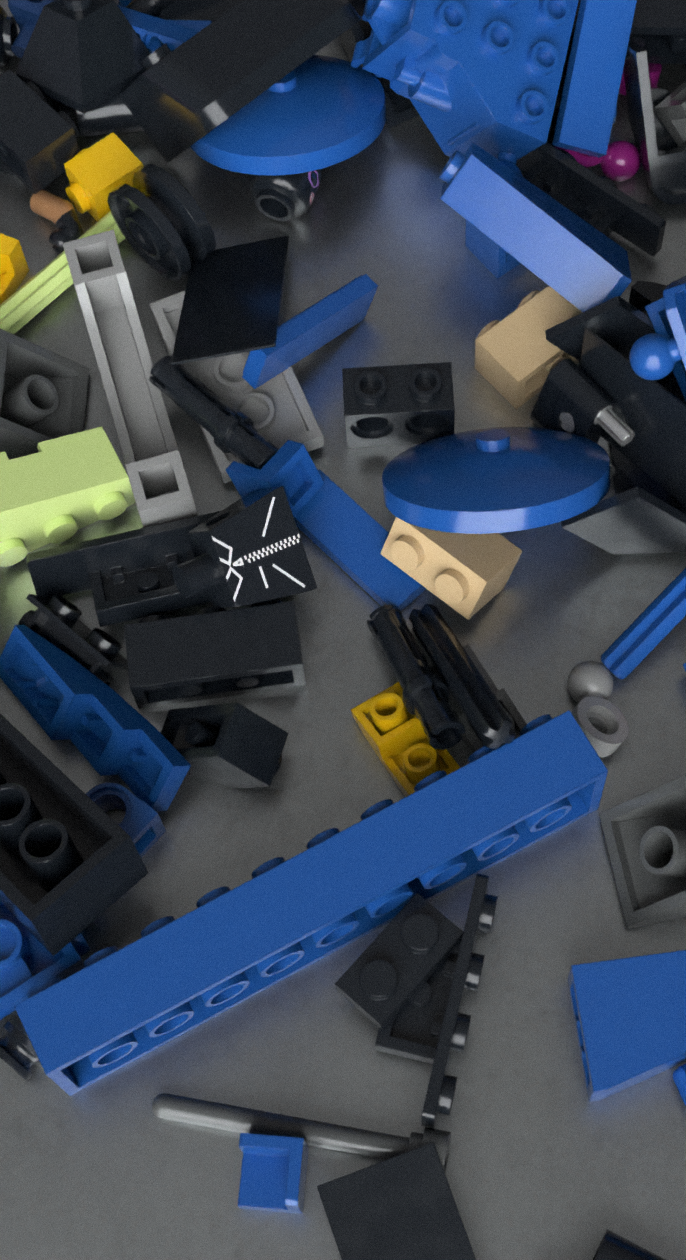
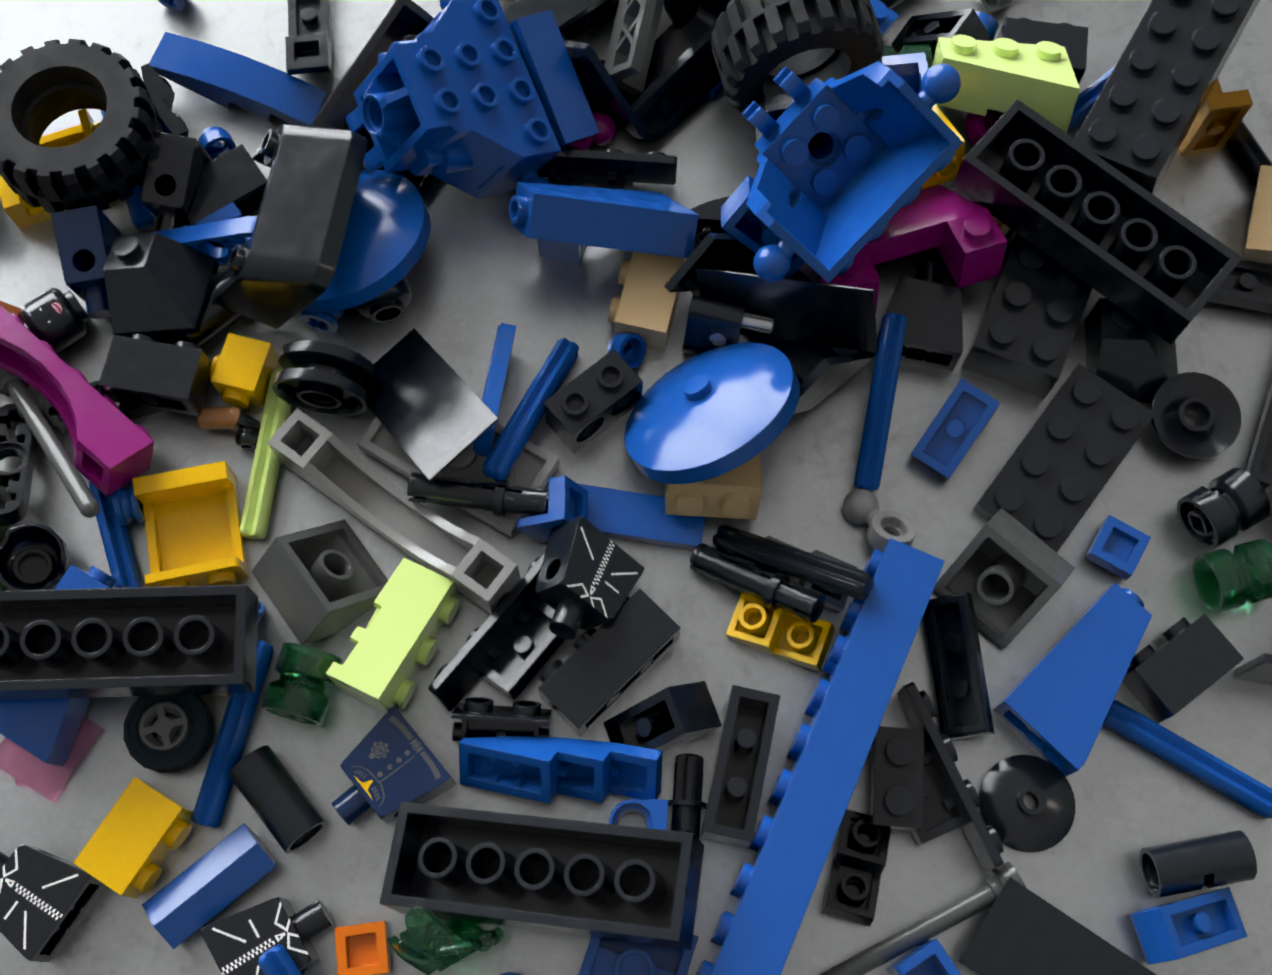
camera: 45 degrees left, 5 degrees up
none -> blue bush [299,310,344,334]
none -> blue axle [482,338,579,482]
none -> blue hinge [607,332,646,369]
none -> black axle [668,753,706,839]
none -> black brick [700,685,781,848]
none -> black slope [822,809,891,927]
none -> black tile [924,591,995,741]
none -> black dish [978,755,1075,853]

